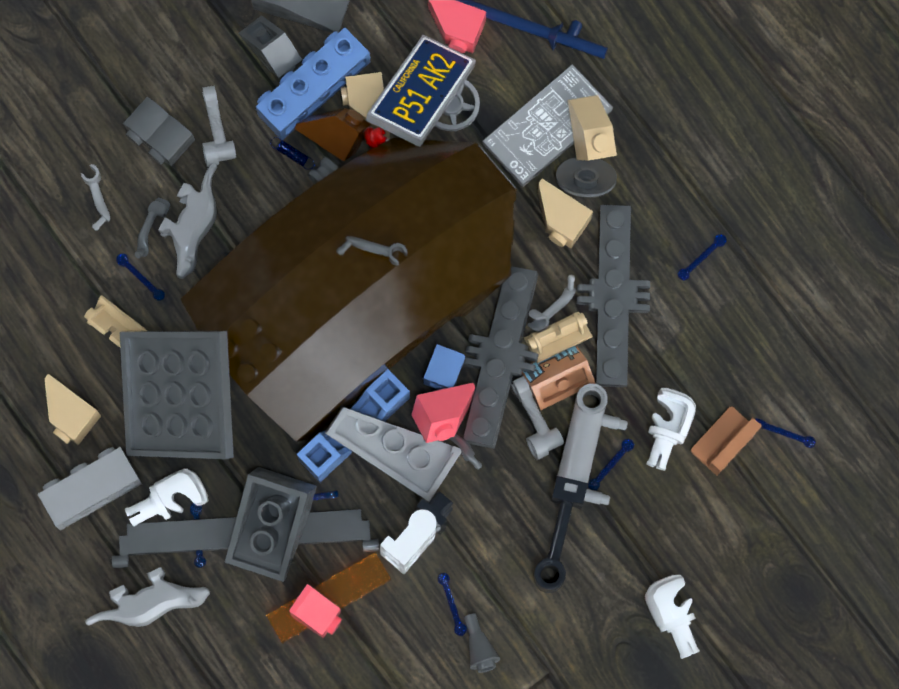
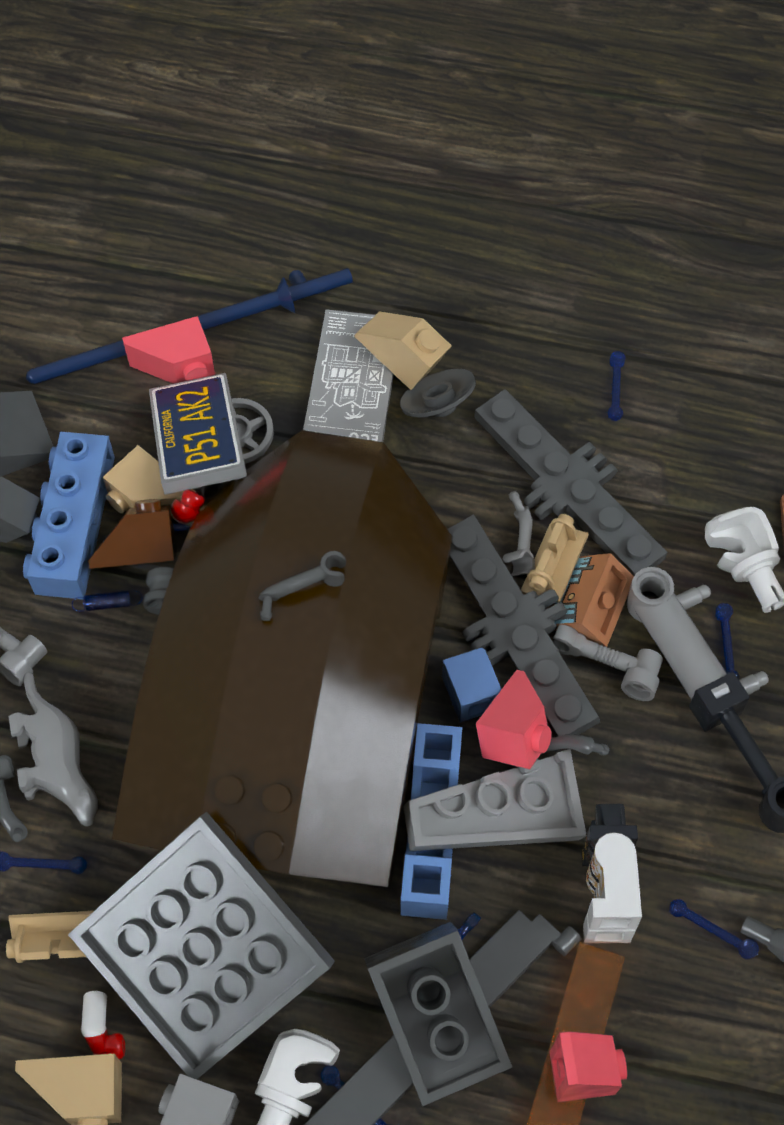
camera: 40 degrees left, 15 degrees down
tan slope [538,179,593,248] -> none
none -> arm [81,991,125,1060]

